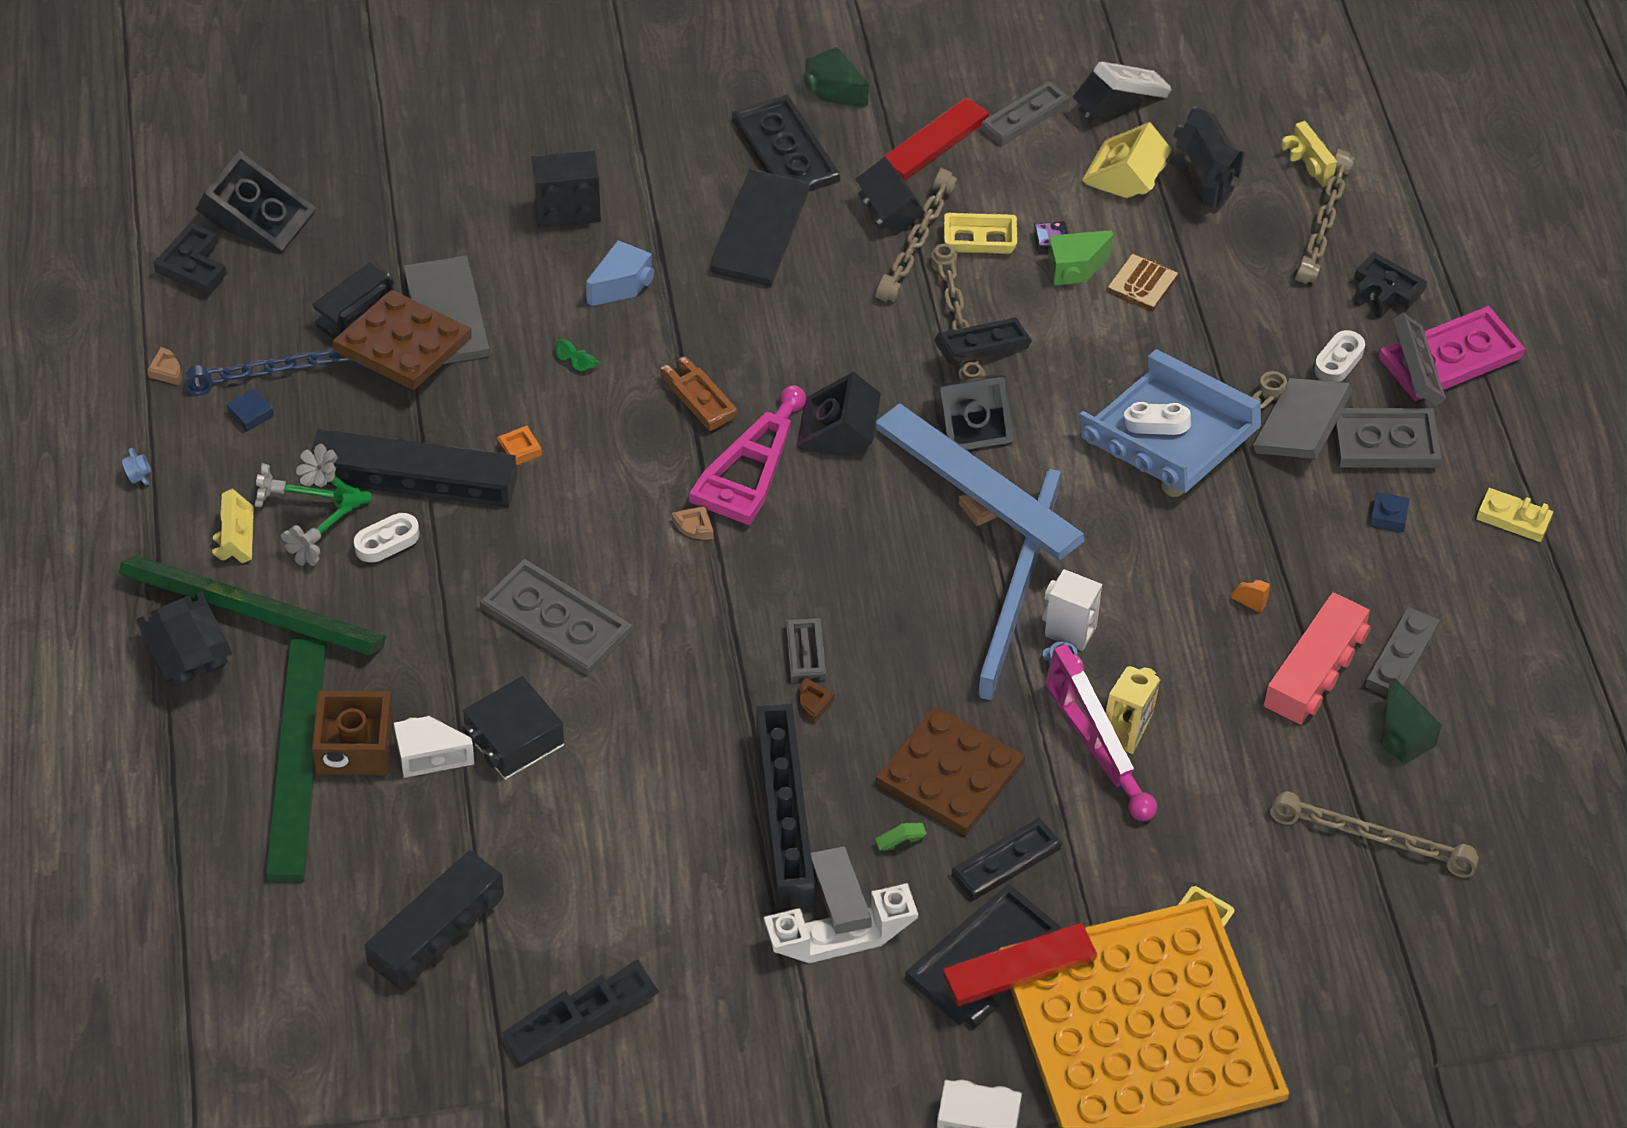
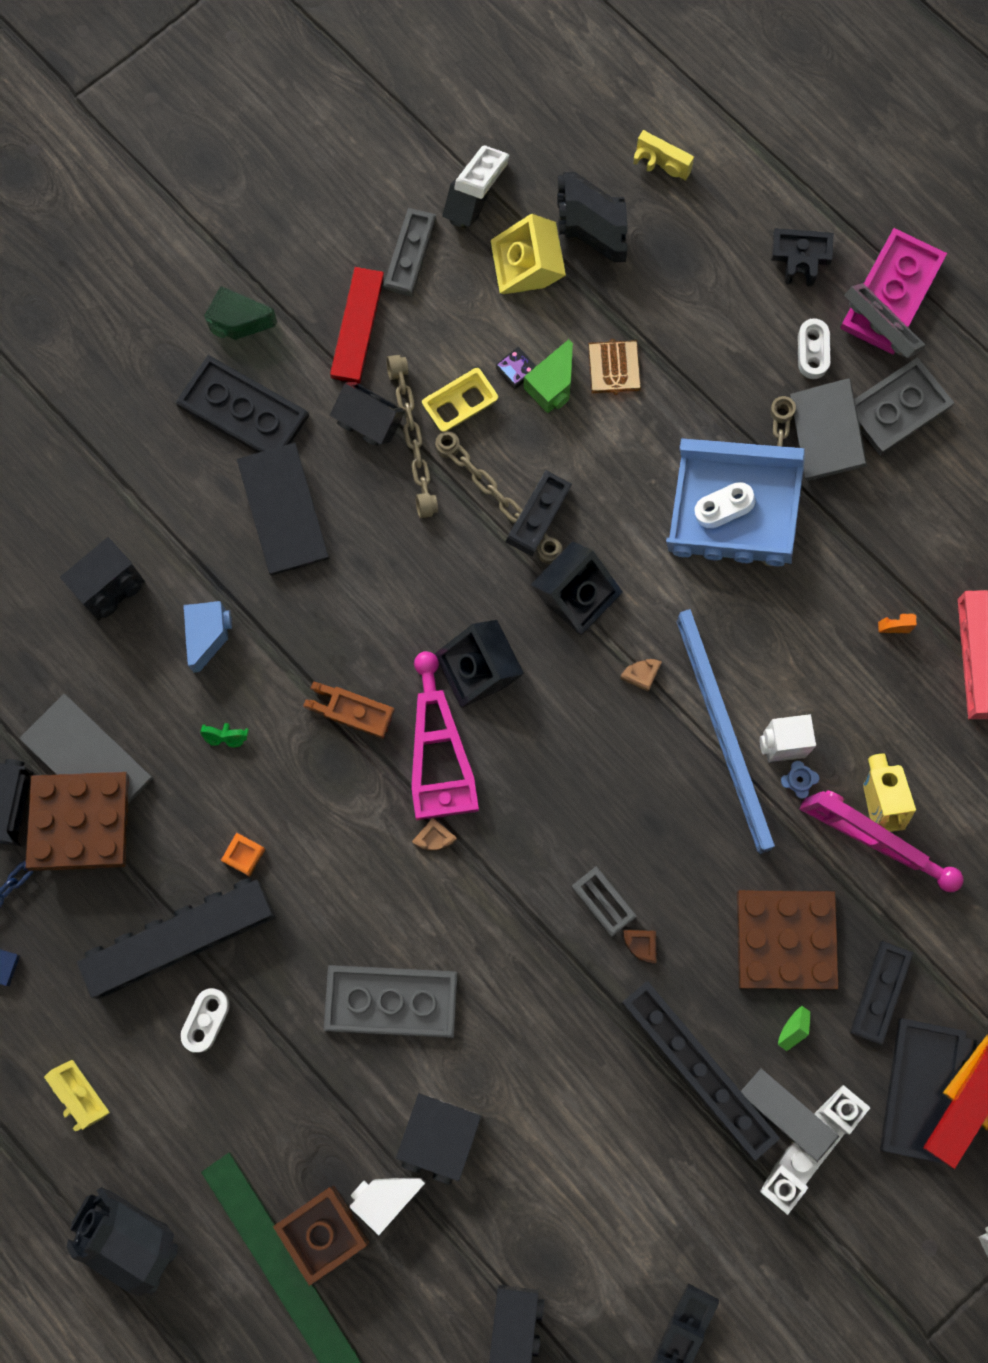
camera: 30 degrees left, 25 degrees up
dark green tile [119,555,386,656] -> none
light grey plant [255,444,372,566] -> none
medium blue tile [876,403,1085,561] -> none
dark tan piece [1294,148,1354,284] -> none
dark blue plate [1370,492,1410,532] -> none

